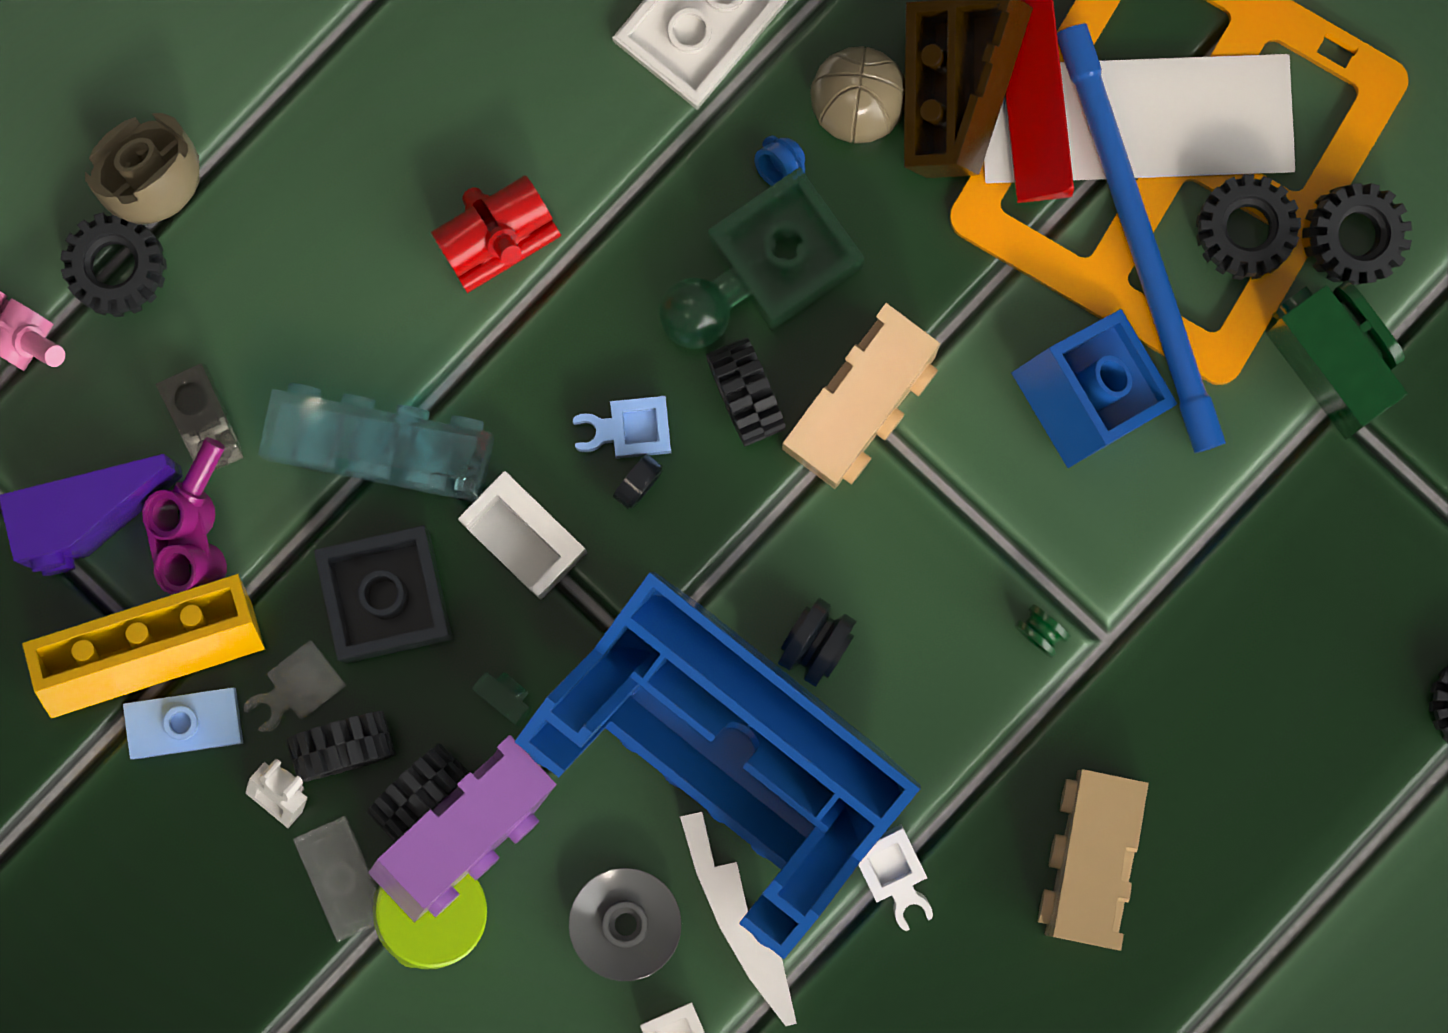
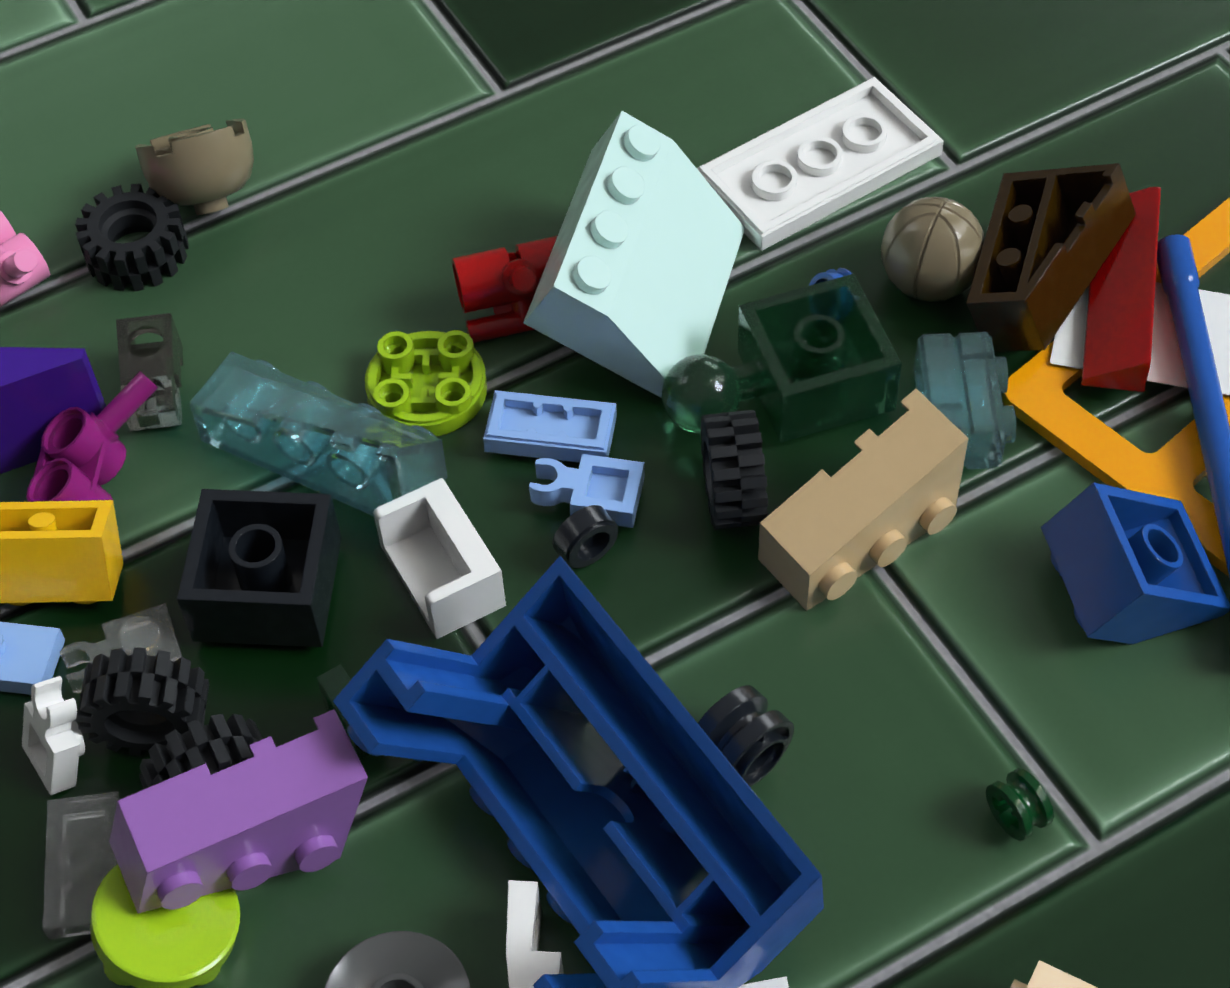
camera: 15 degrees right, 30 degrees down
none -> lime tile [365,330,487,438]
none -> light blue plate [483,390,617,462]
none -> light aqua slope [523,111,745,409]
none -> clear light blue brick [913,332,1016,469]

